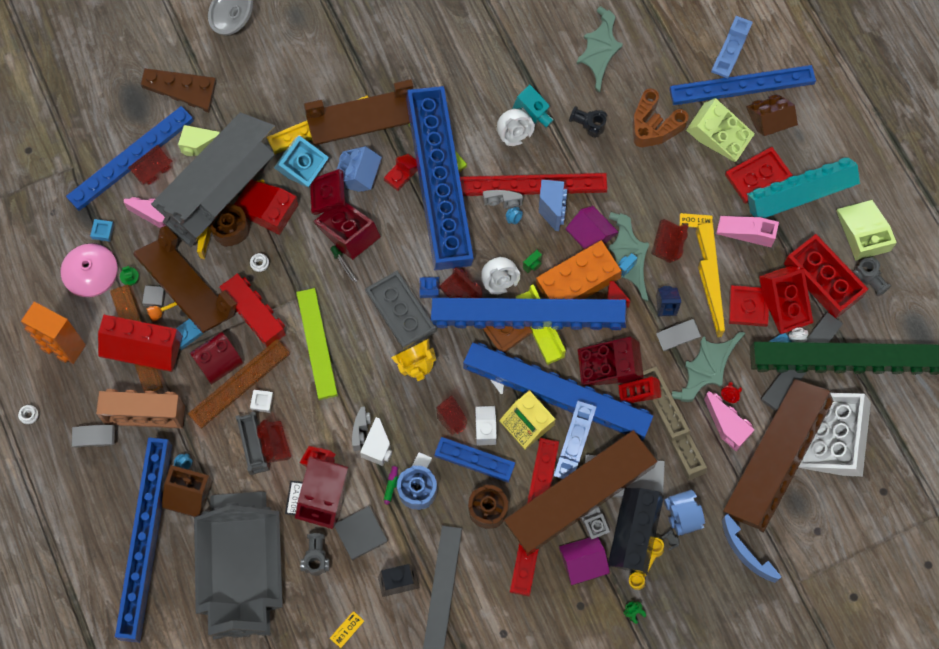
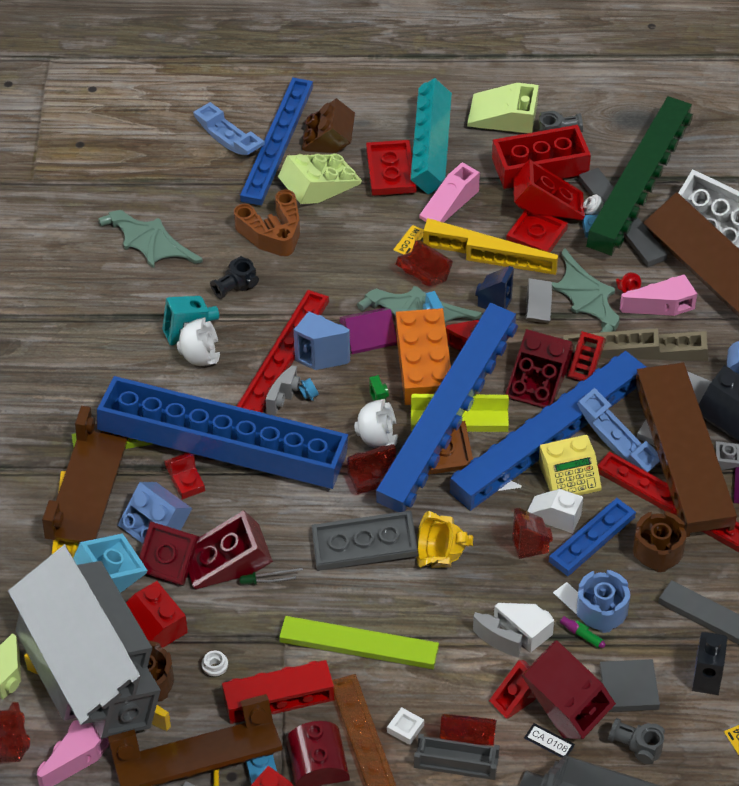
camera: 65 degrees left, 20 degrees down
blue tile [420,277,439,298] -> none

